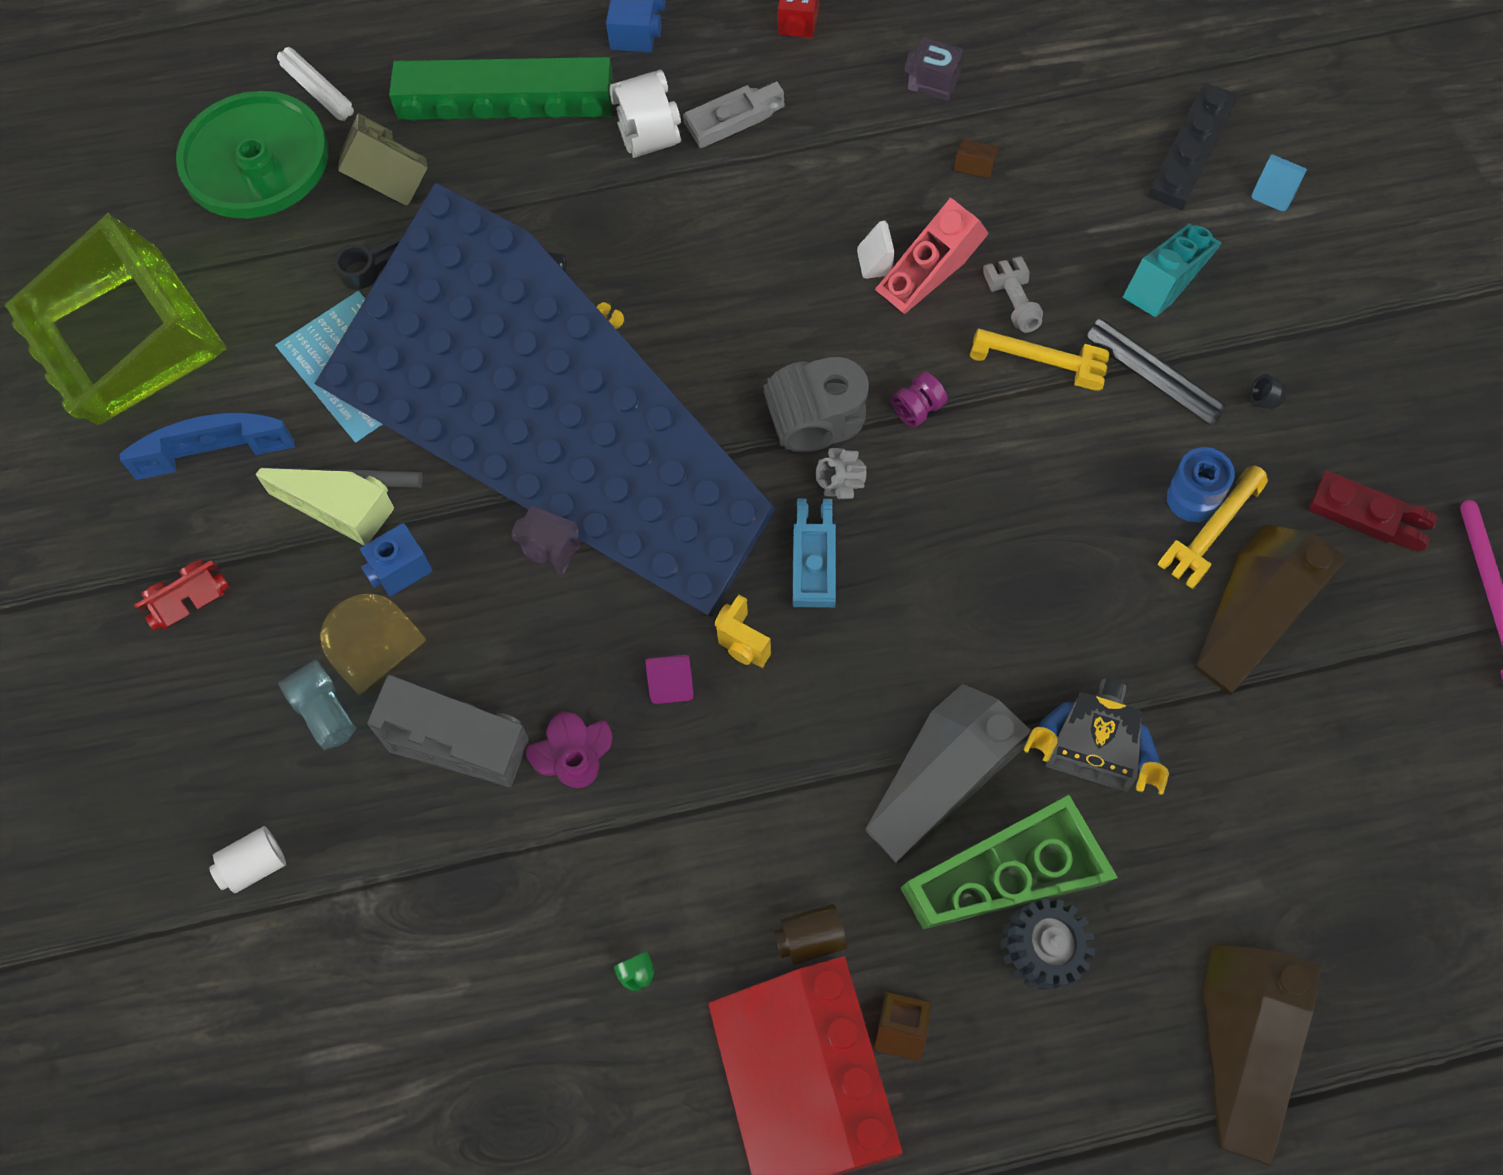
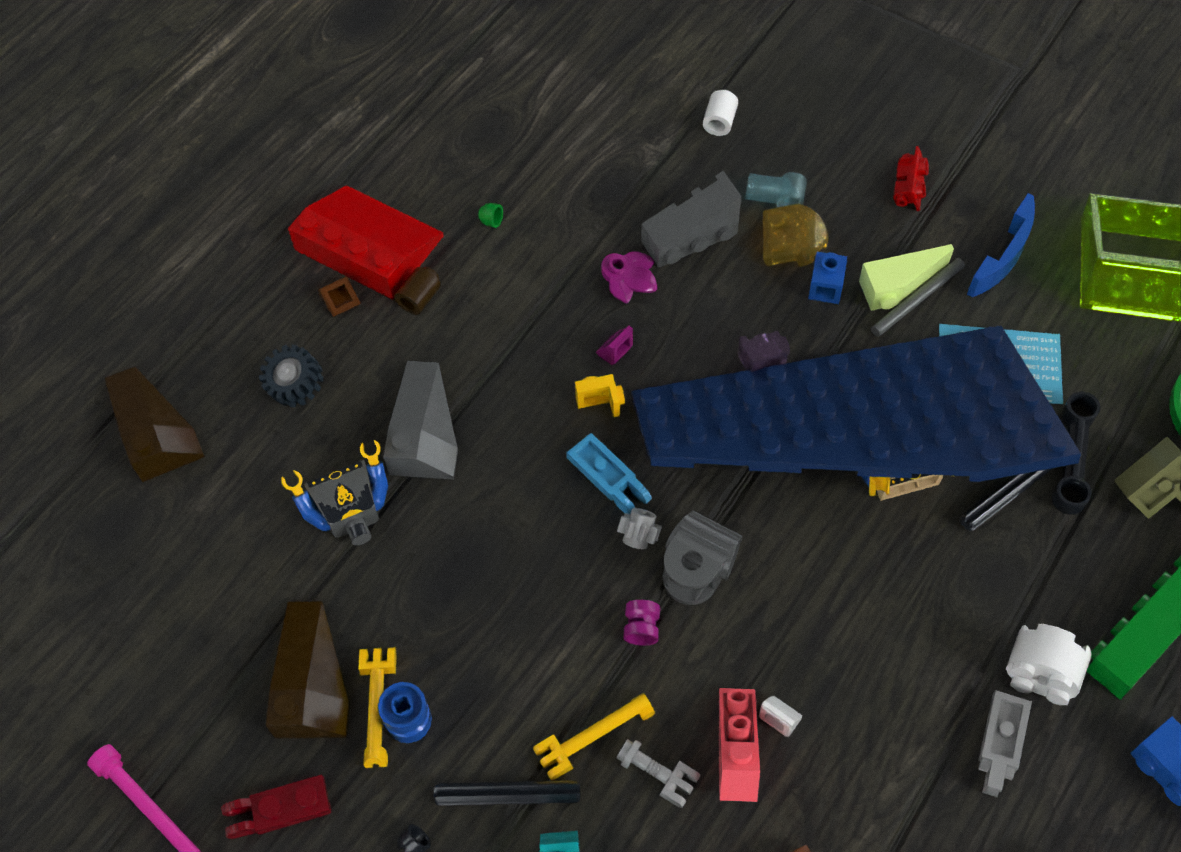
camera: 135 degrees right, 5 degrees down
bright green wedge [900,795,1118,930] -> none

